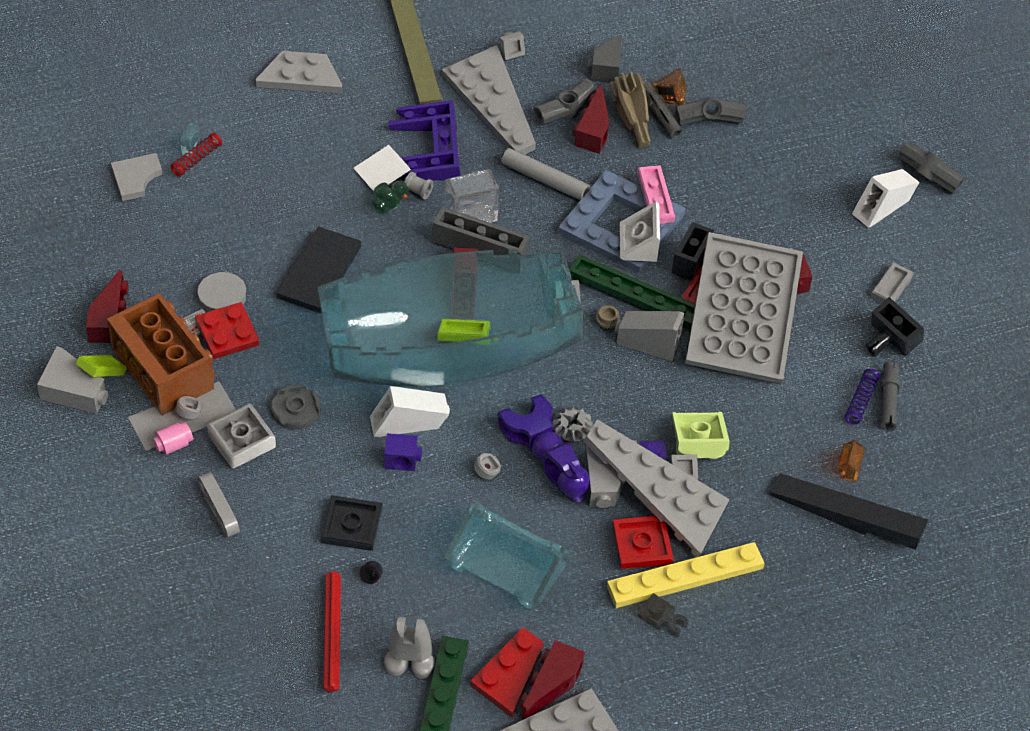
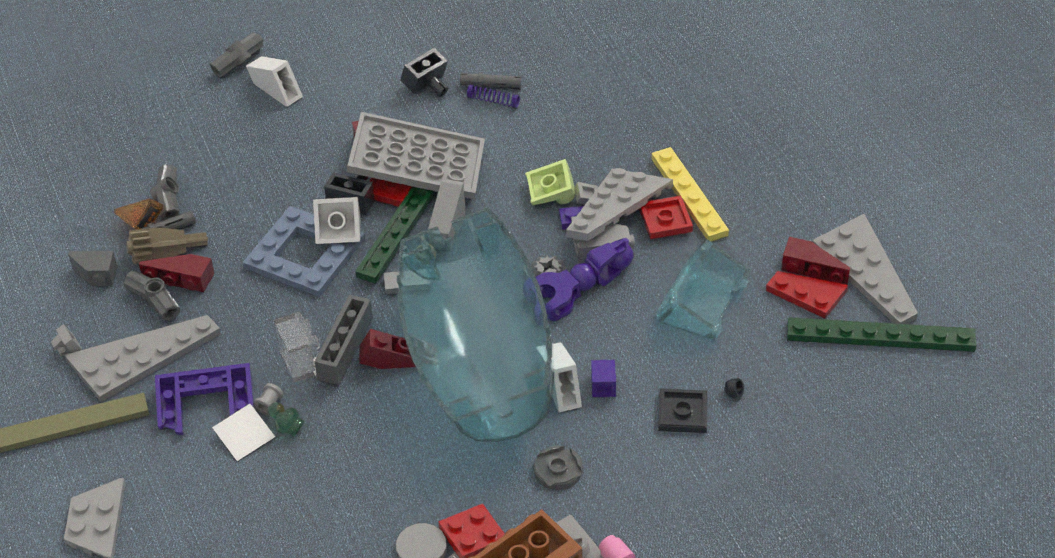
camera: 90 degrees left, 5 degrees down
light grey beam [198,472,240,538] -> none
light grey brick [207,404,276,468] -> none
black tile [277,226,361,313] -> none
red axle [323,571,341,693] -> none
light grey piece [384,617,435,679] -> none
lime tile [437,319,490,343] -> none
light grey tile [474,453,501,480] -> none
light grey piece [501,148,590,200] -> none
bright pink tile [637,165,675,224] -> none
clear smoke plate [637,593,688,638] -> none
black slope [770,473,928,550] -> none
clear orange piece [837,440,865,482] -> none
light grey tile [870,262,914,303] -> none

